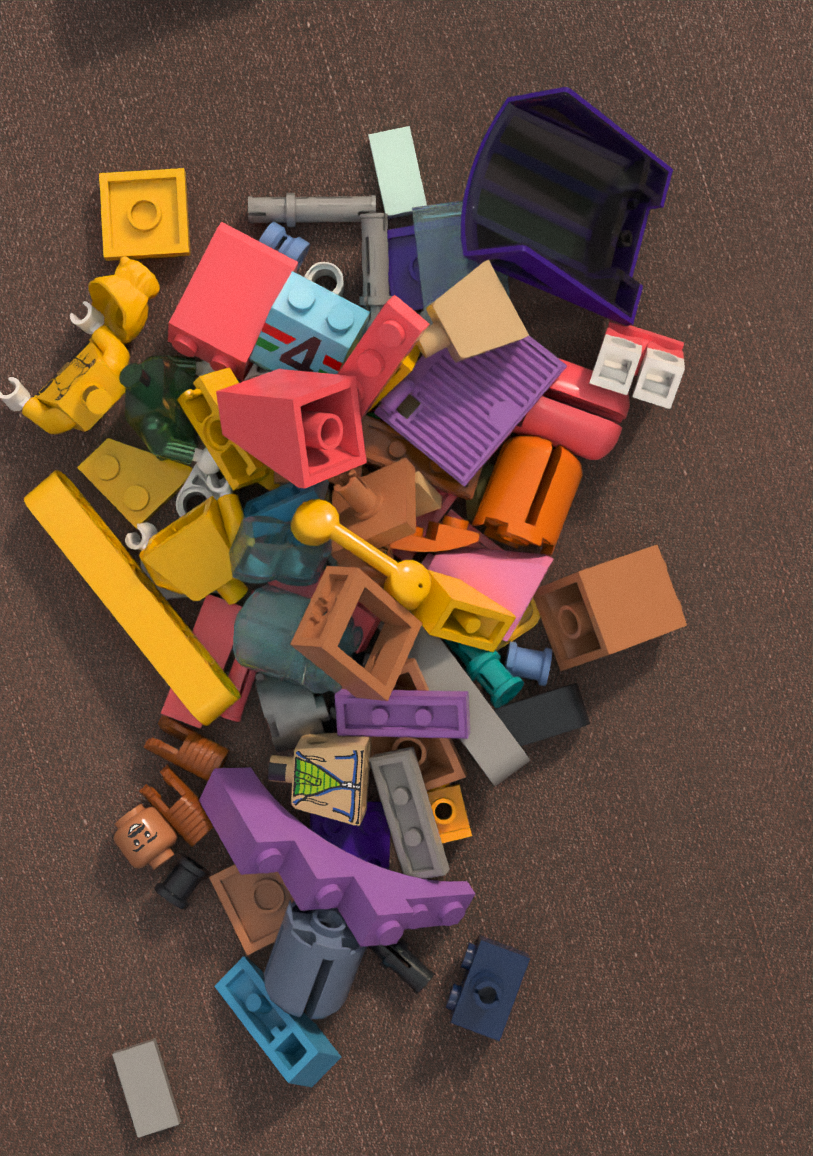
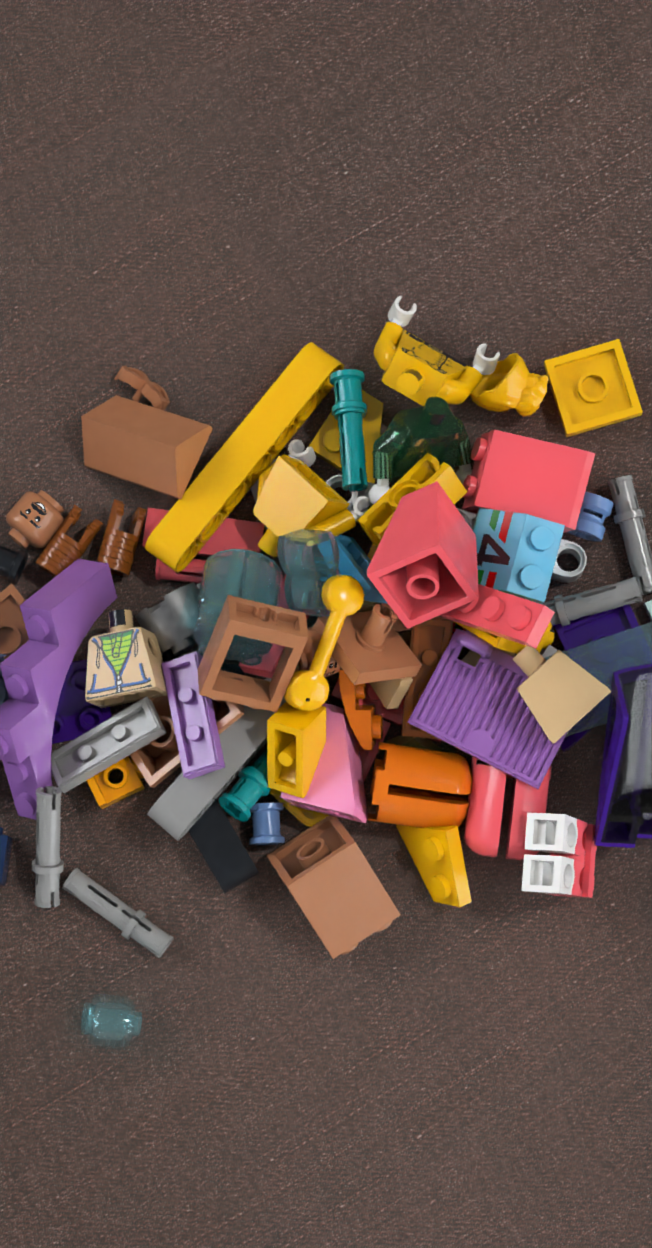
camera: 85 degrees right, 5 degrees down
none -> light grey pin [32,786,64,908]
none -> light grey pin [62,868,174,958]
none -> nougat slope [81,395,213,500]
none -> clear light blue head [81,993,142,1049]
none -> nougat piece [114,365,170,410]
none -> teal pin [329,369,368,492]
none -> yellow wing [396,825,472,907]

